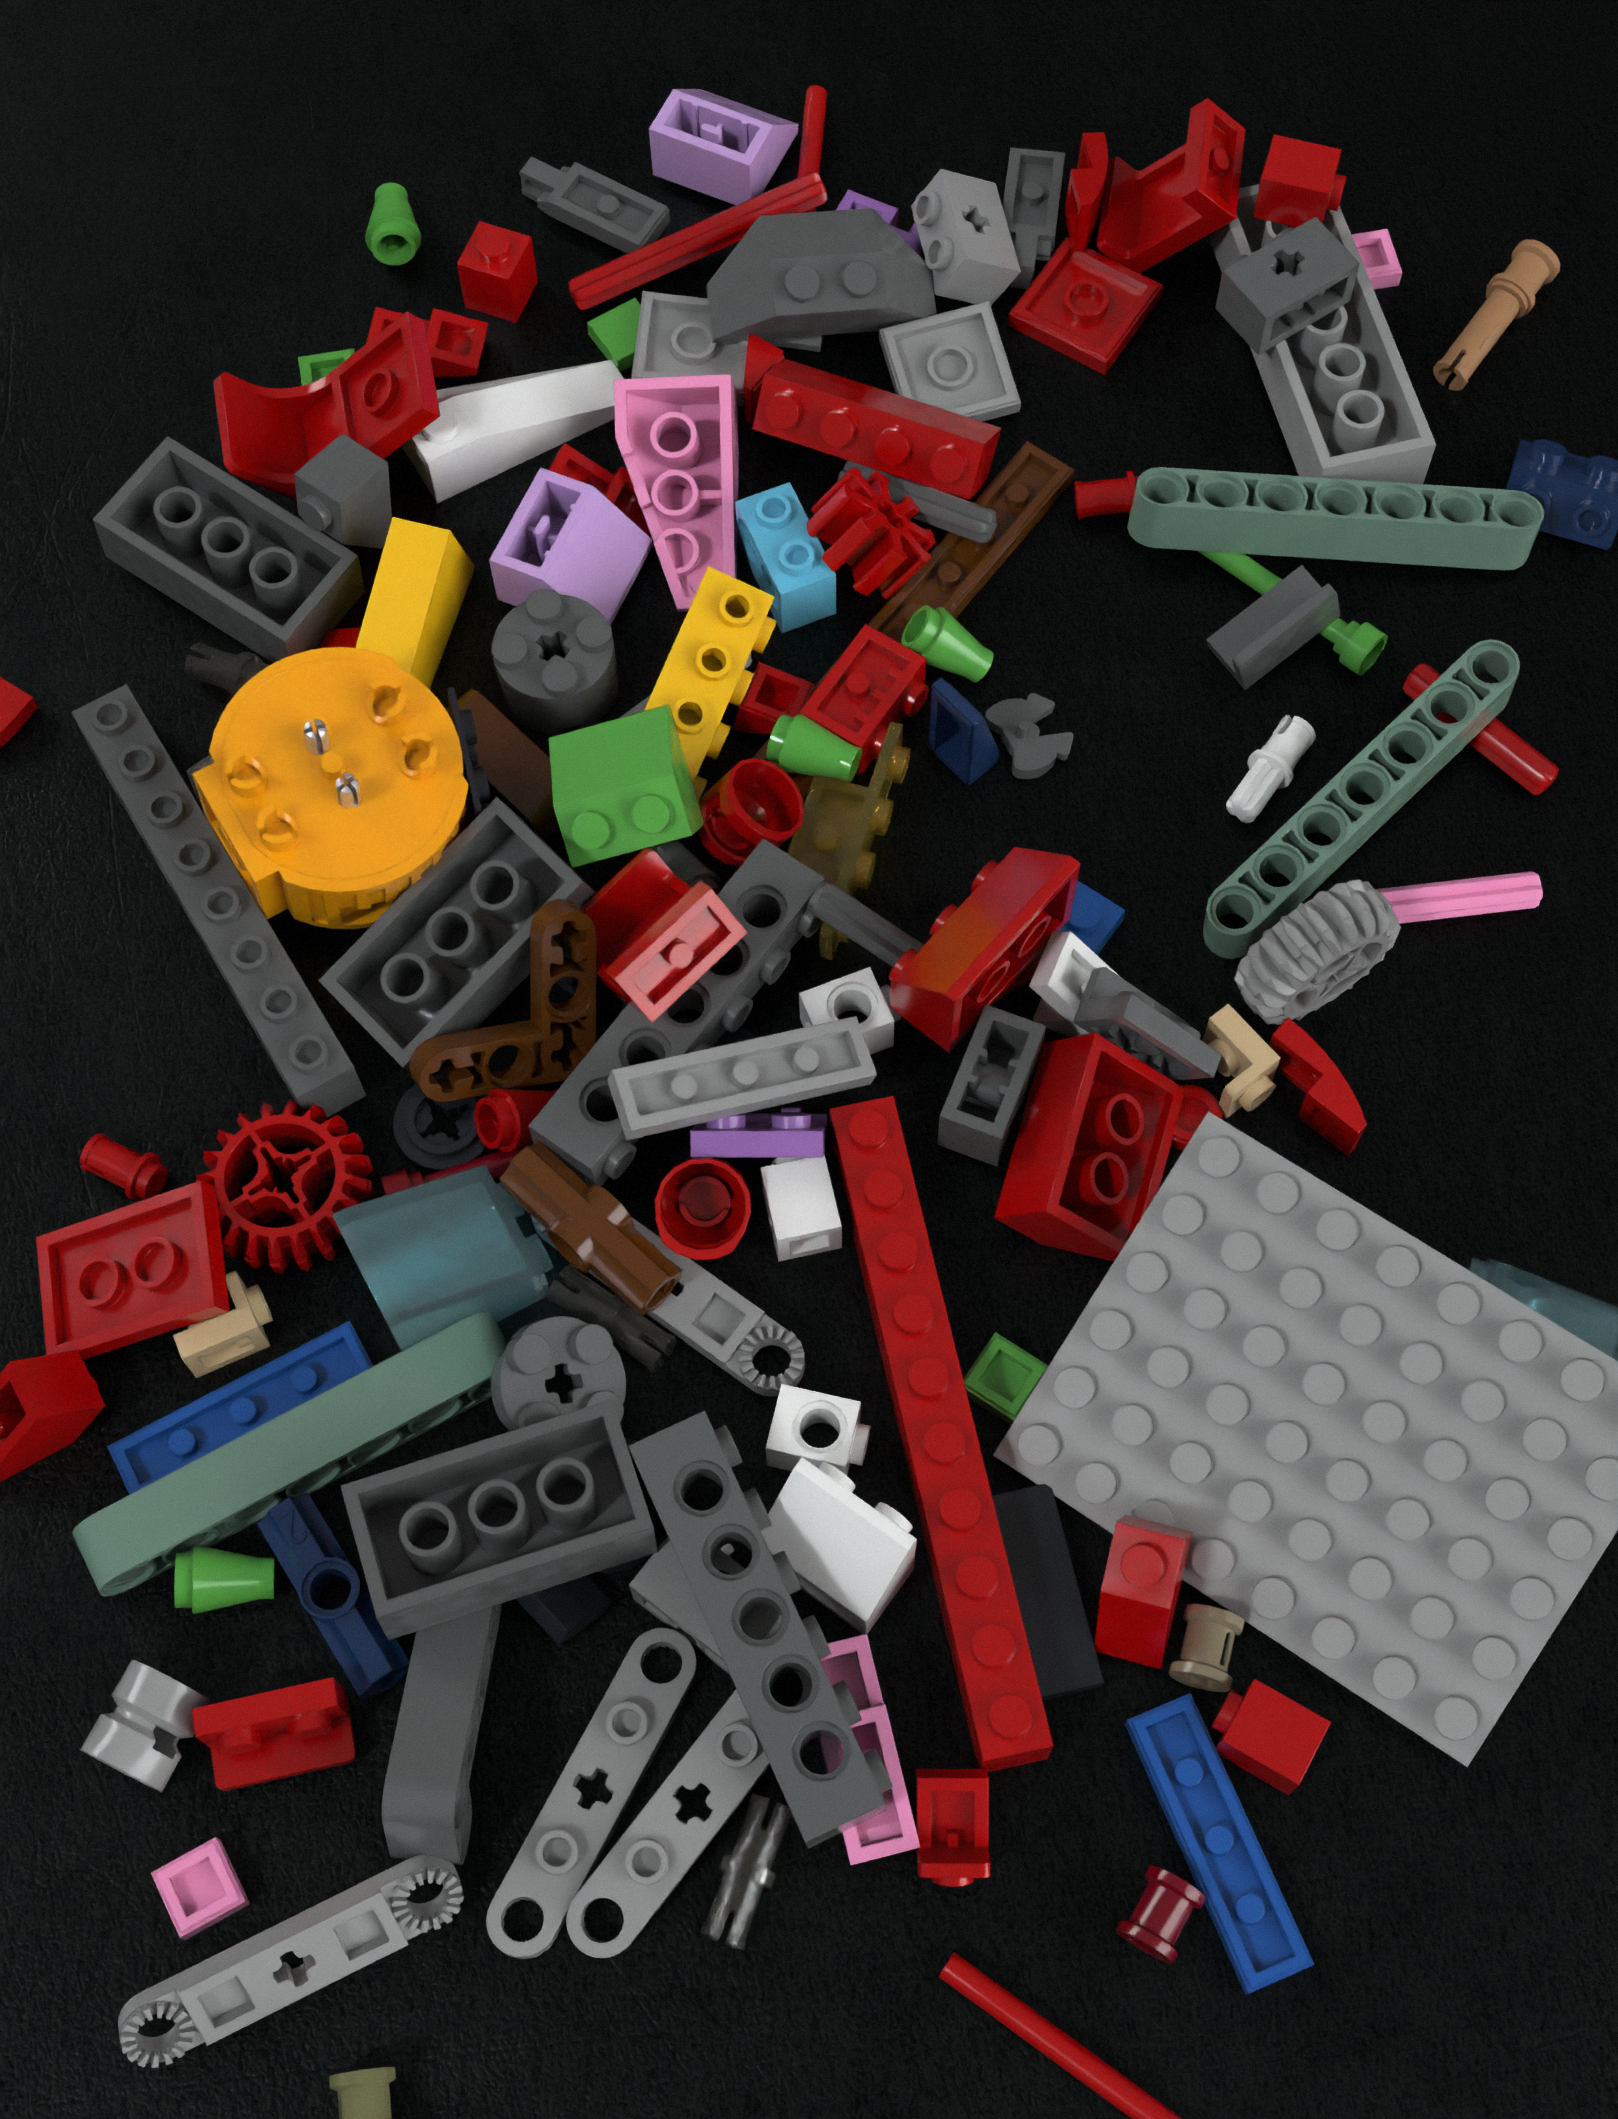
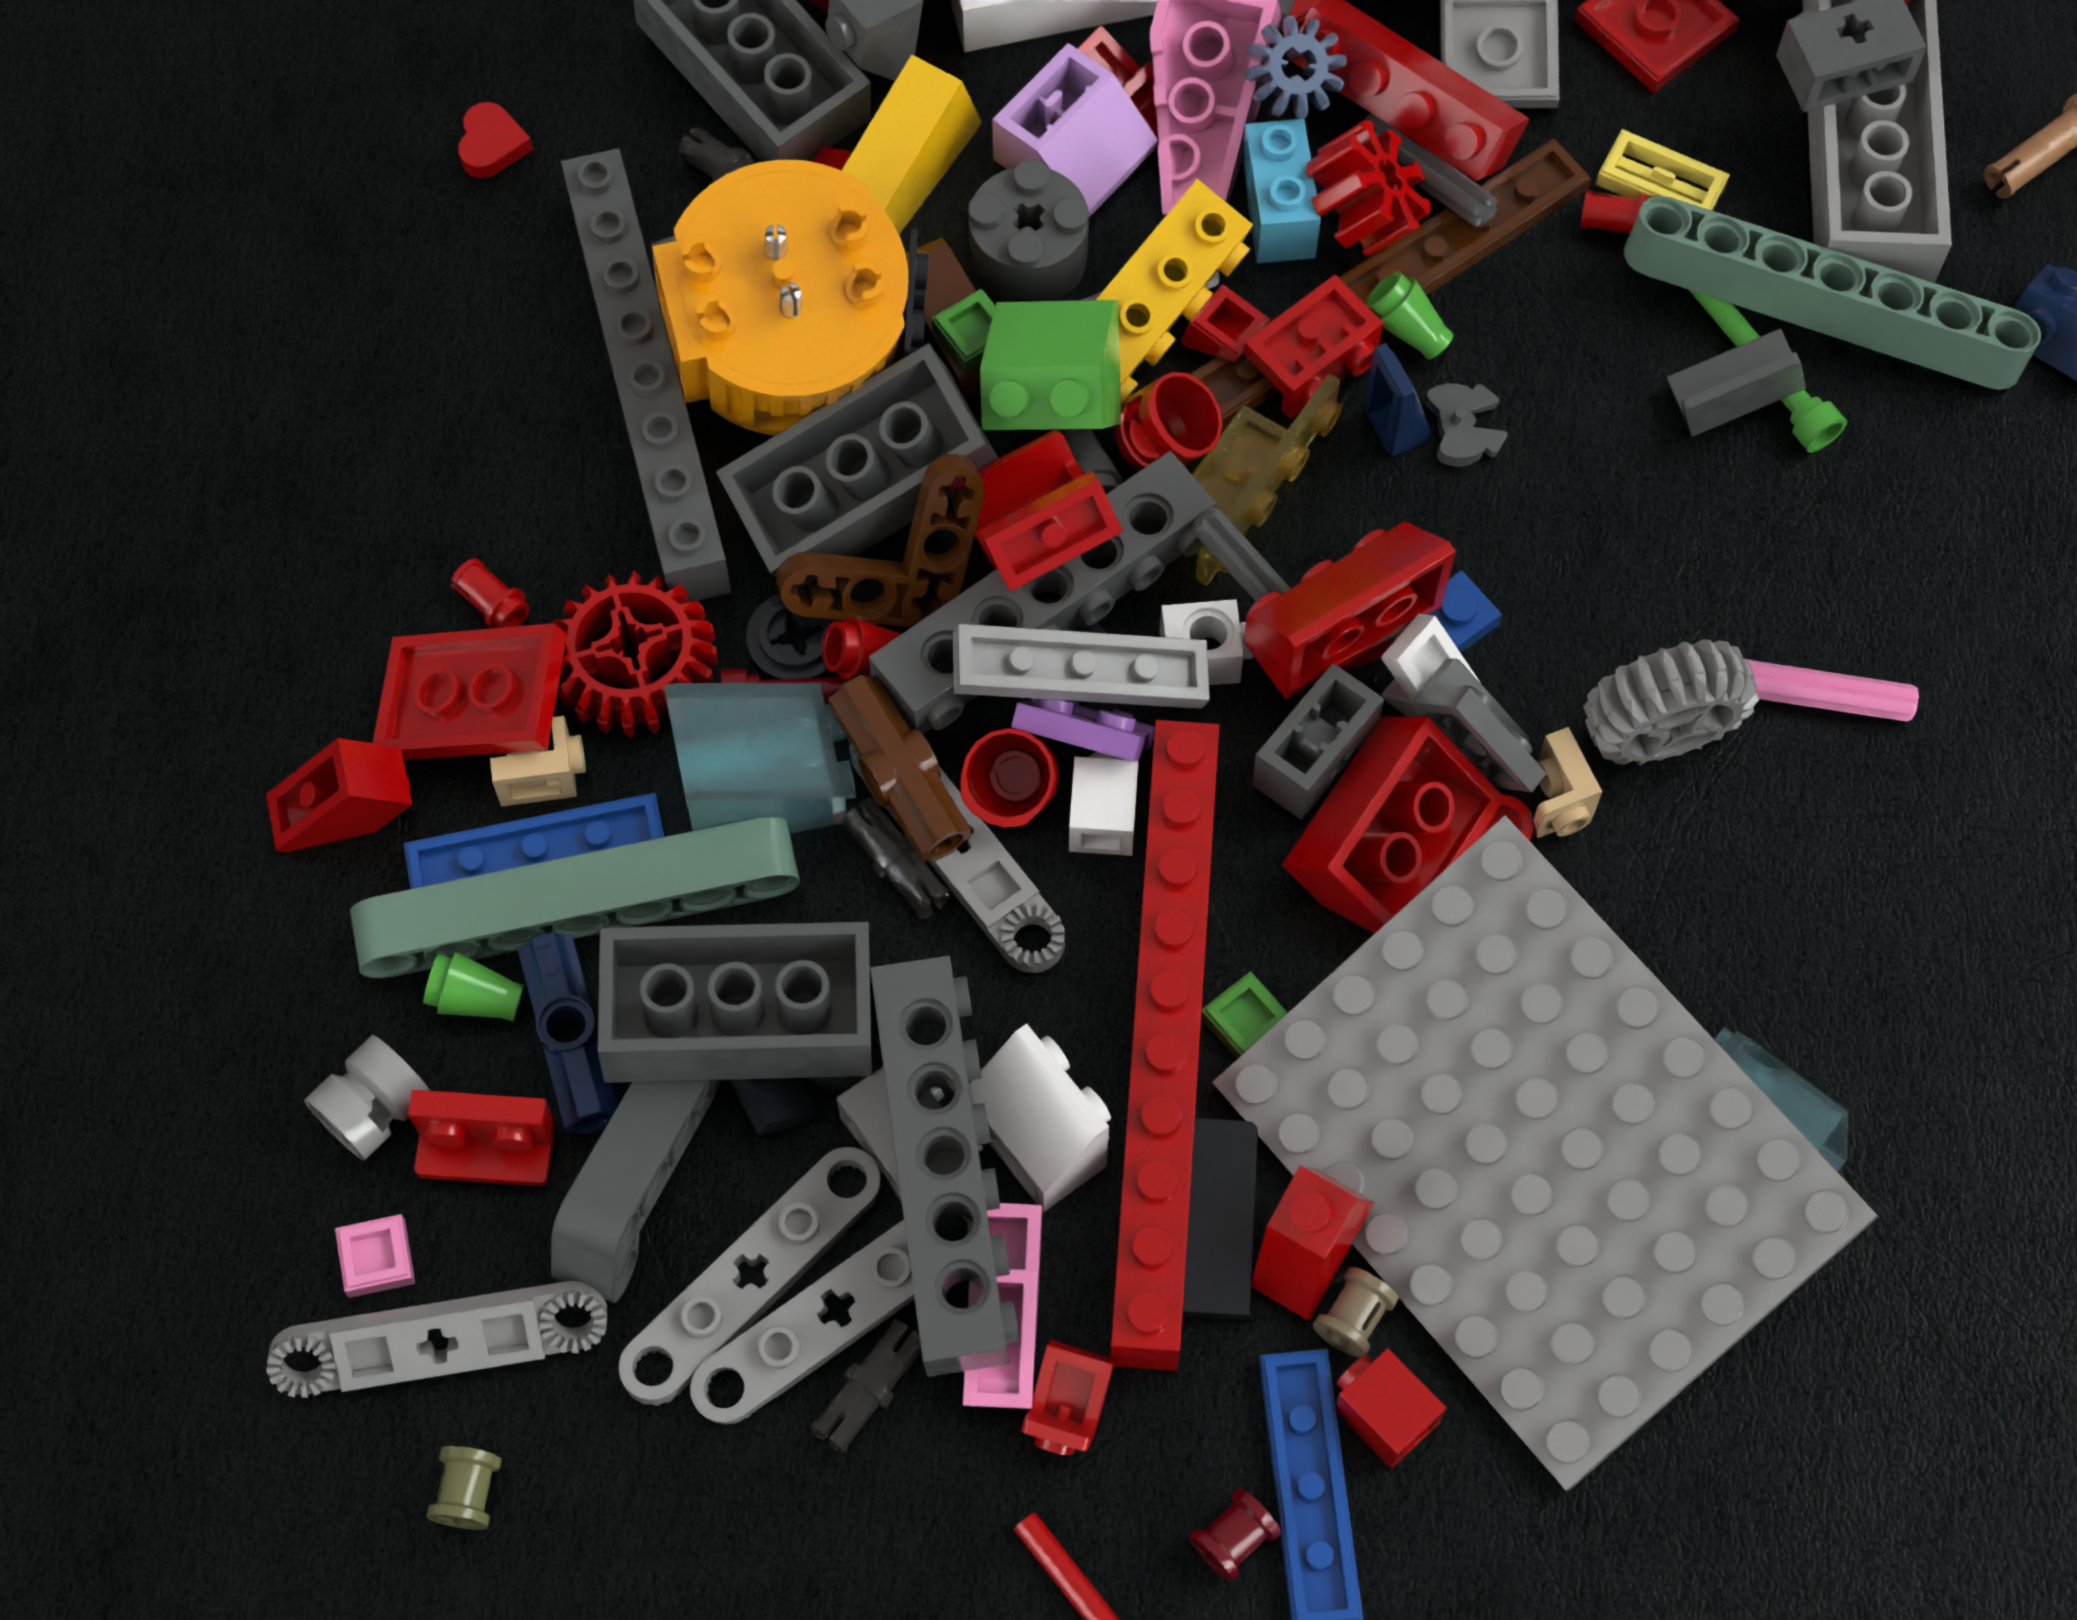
camera: 15 degrees right, 0 degrees up
dark grey plate [491,1316,626,1431] -> none
white brick [765,1384,871,1476] -> none
bright green cone [766,713,862,783] -> none
sand green beam [1203,639,1520,959] -> none
white axle [1226,715,1316,823] -> none
red slope [1269,1017,1367,1156] -> none
bright pink tile [1352,229,1402,290] -> none
red axle [1403,663,1559,796] -> none
none -> bright green tile [931,288,995,373]
none -> sand blue gear [1244,15,1347,119]
none -> light yellow tile [1595,129,1730,211]

